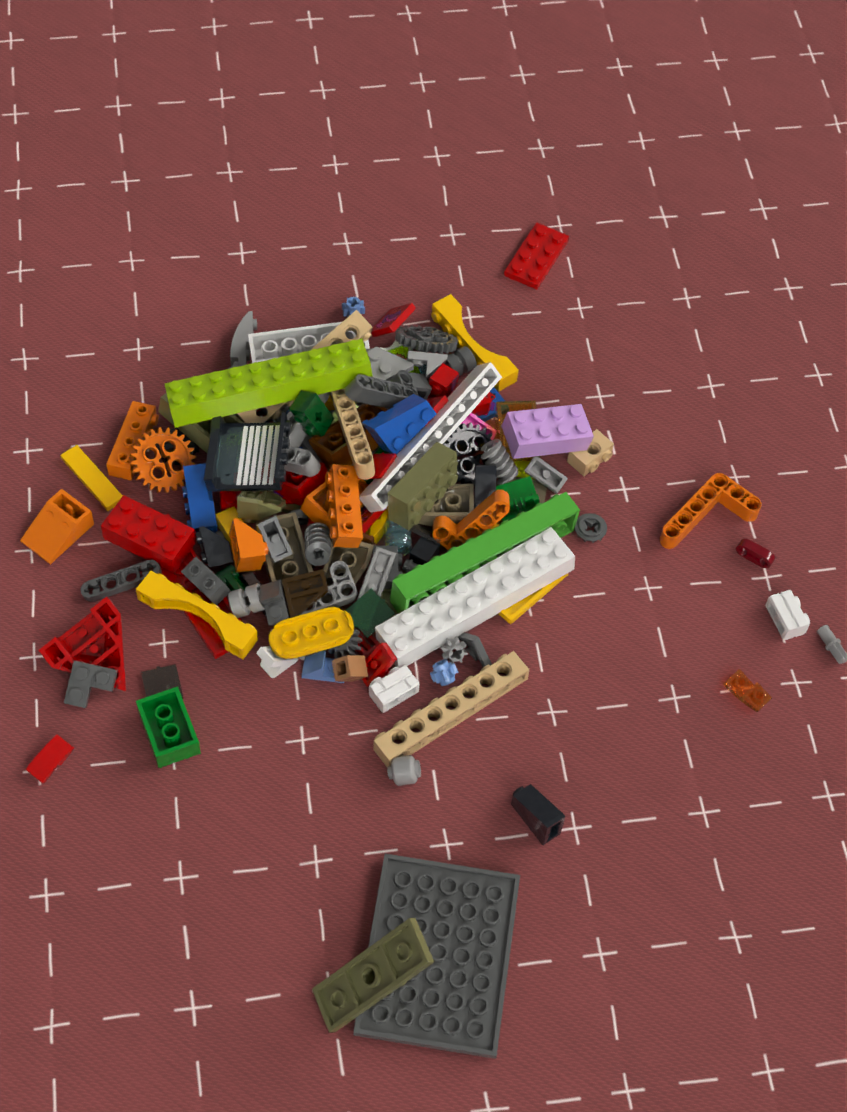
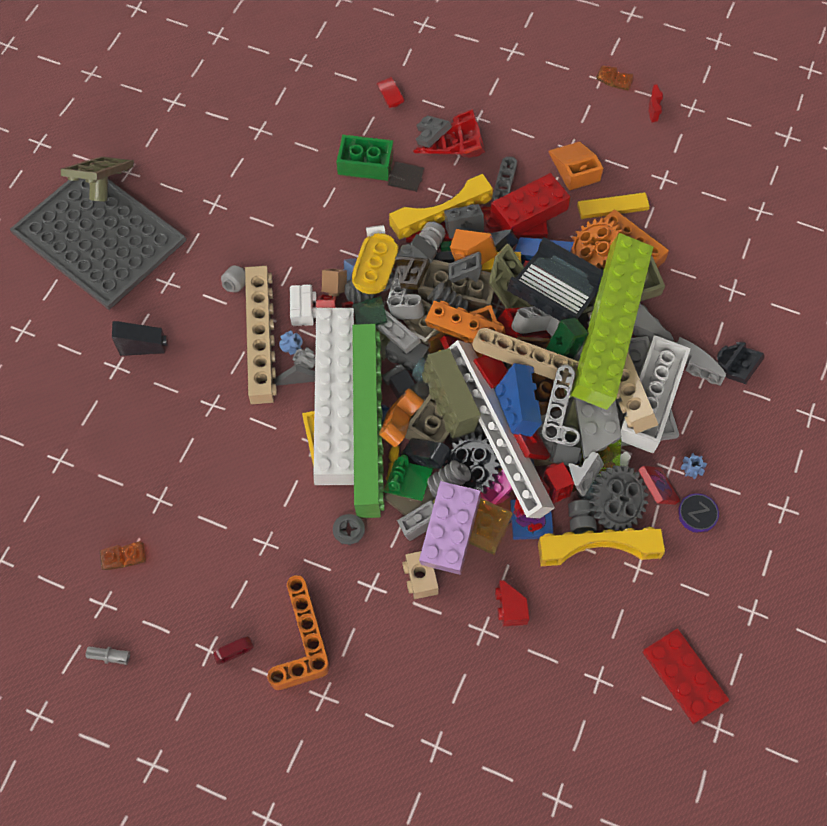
camera: 125 degrees right, 5 degrees up
white brick [765,590,810,640] -> none
none -> red slope [495,580,529,627]
none -> black tile [678,493,719,533]
none -> black slope [717,342,764,384]

